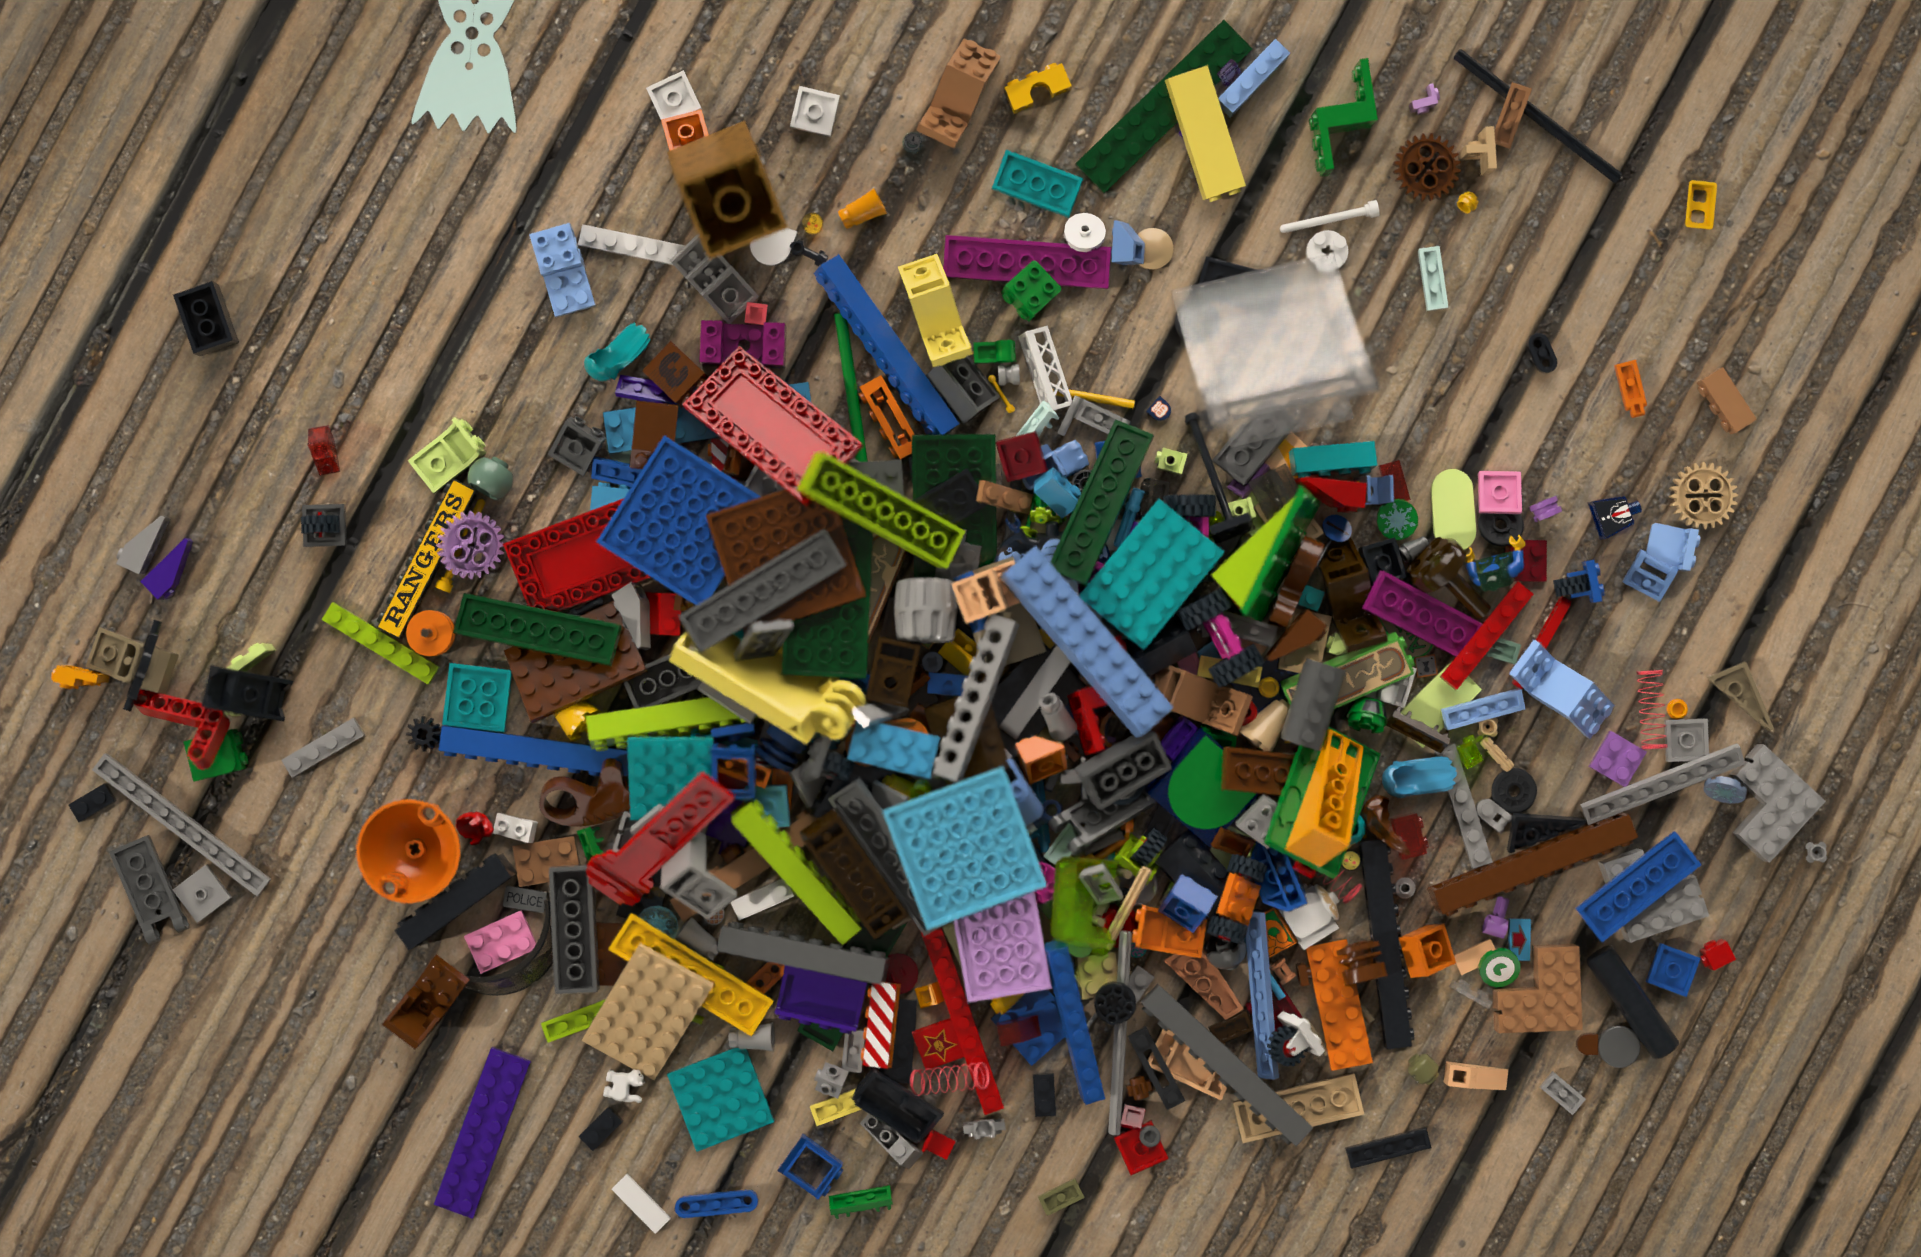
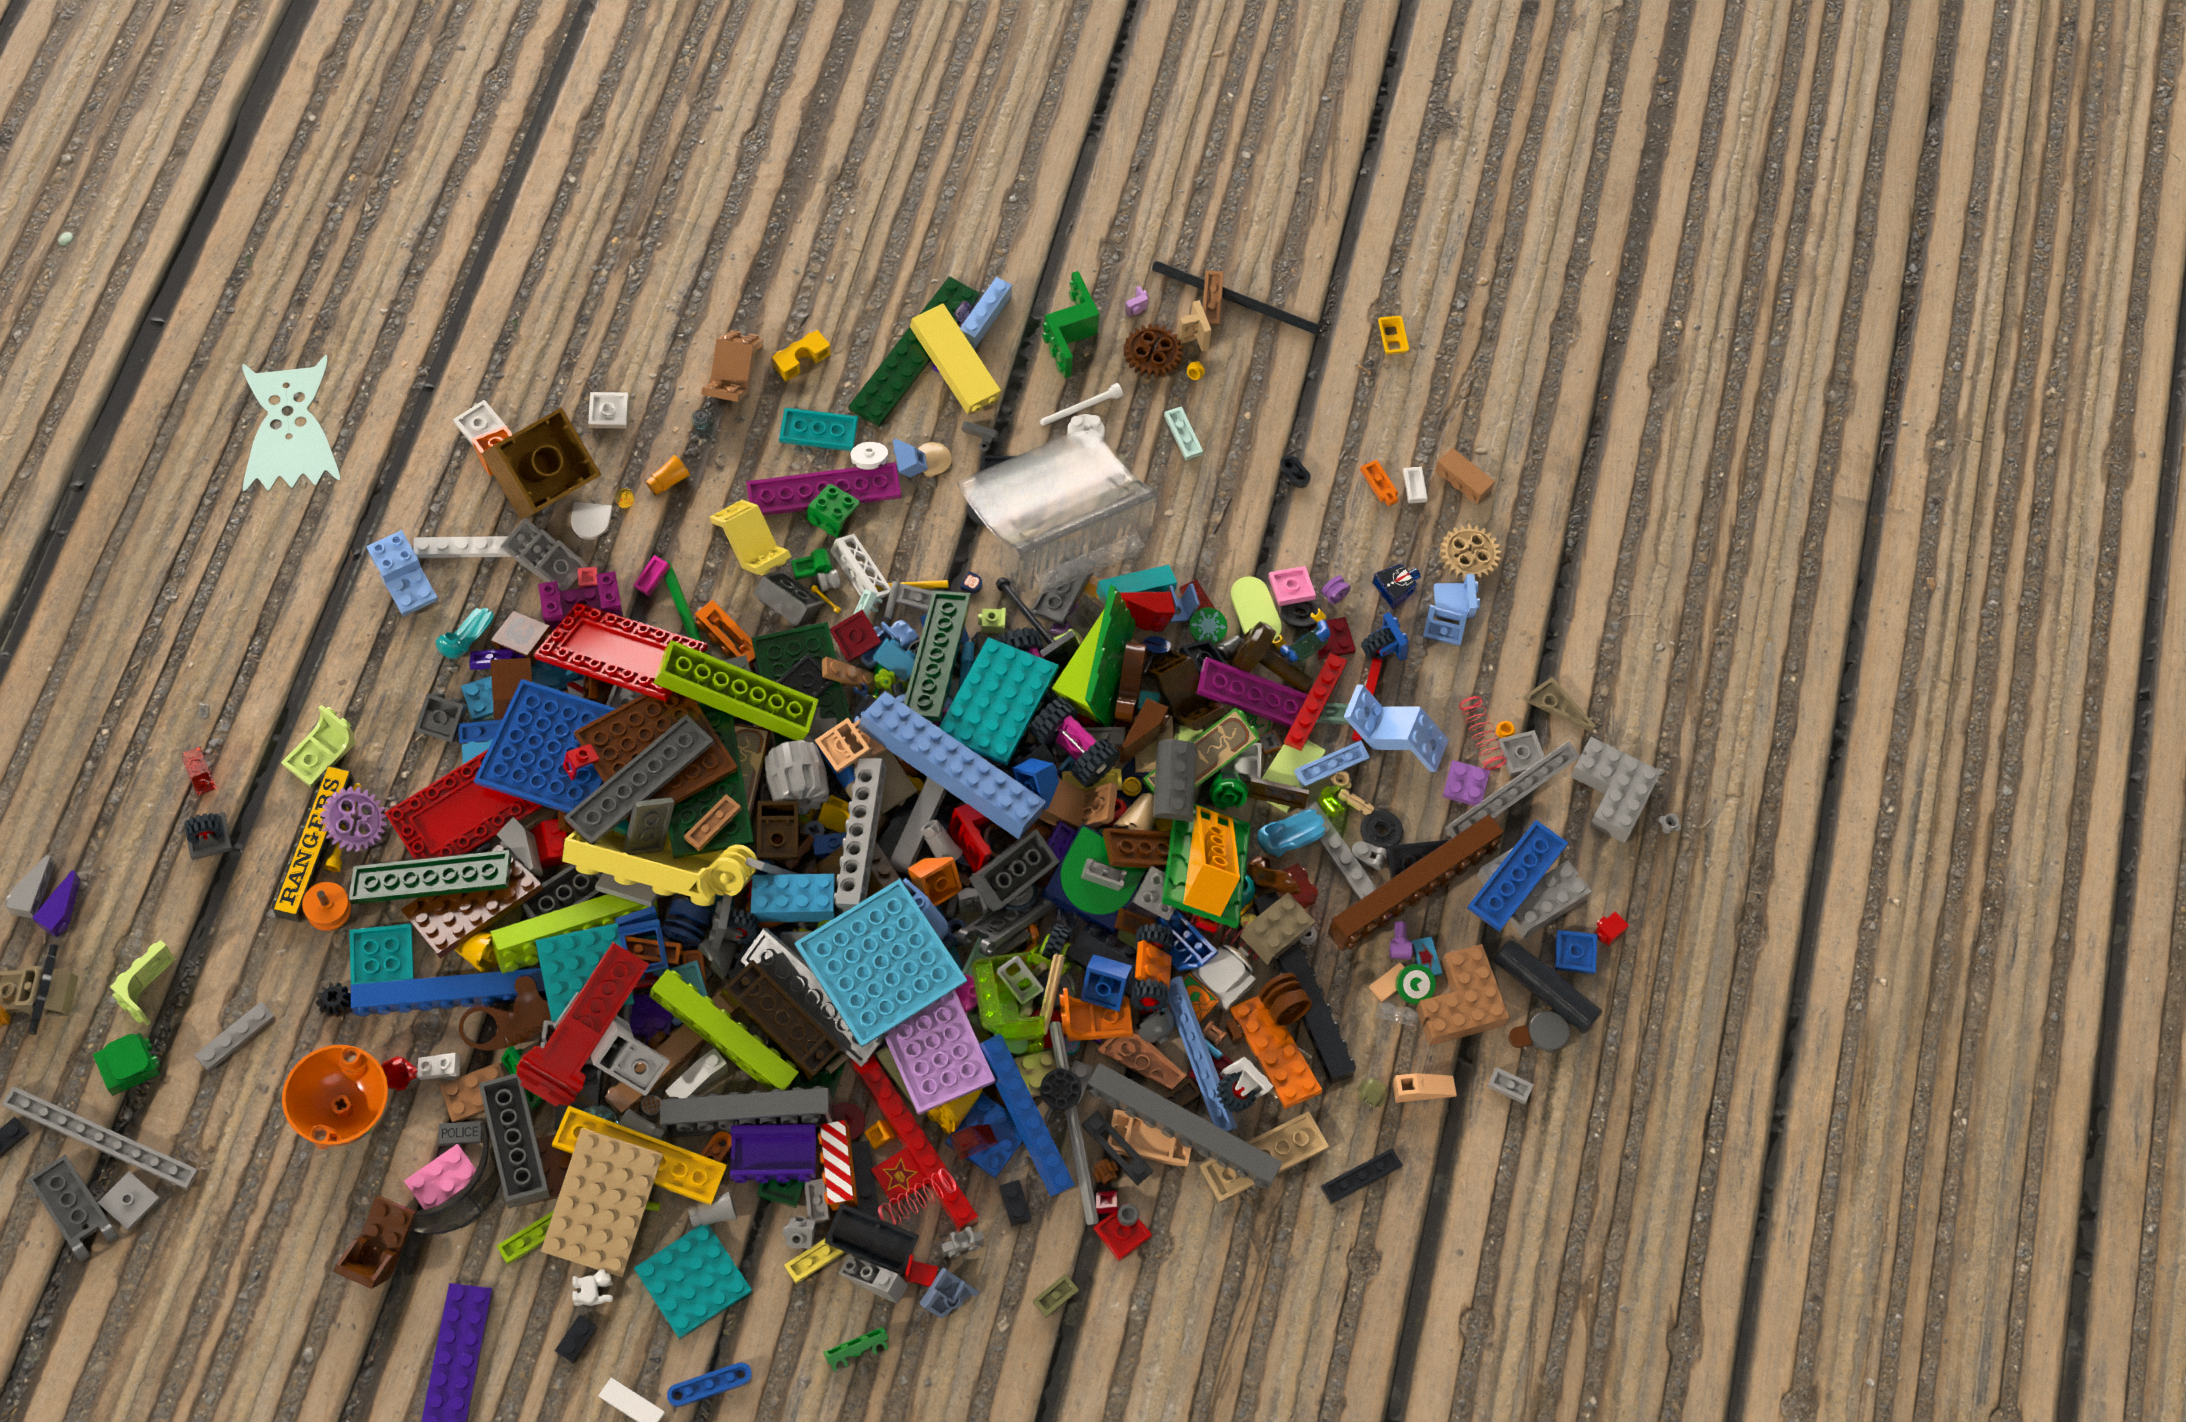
camera: 15 degrees left, 25 degrees down
red beam [134,689,230,770] -> none
black brick [173,281,239,356] -> none
black piece [201,665,293,722] -> none
lime plate [322,602,440,685] -> none
black brick [394,853,517,951] -> none
sand green wheel [467,456,513,500] -> none
blue window [777,1133,844,1200] -> none
black bar [790,240,828,267] -> none
blue brick [813,254,960,435] -> none
orange brick [1399,923,1456,978] -> none
sand blue tile [1704,776,1747,804] -> none
none -> red bracket [563,744,599,781]
none -> dark pink tile [633,555,671,597]
none -> medium nougat plate [684,794,742,851]
none -> sand blue slope [919,1268,979,1319]
none -> dark grey piece [961,421,999,453]
none -> blue slope [1013,758,1059,810]
none -> light grey hinge [1081,858,1127,891]
none -> dark tan brick [1240,893,1316,965]
none -> white tile [1403,467,1428,503]

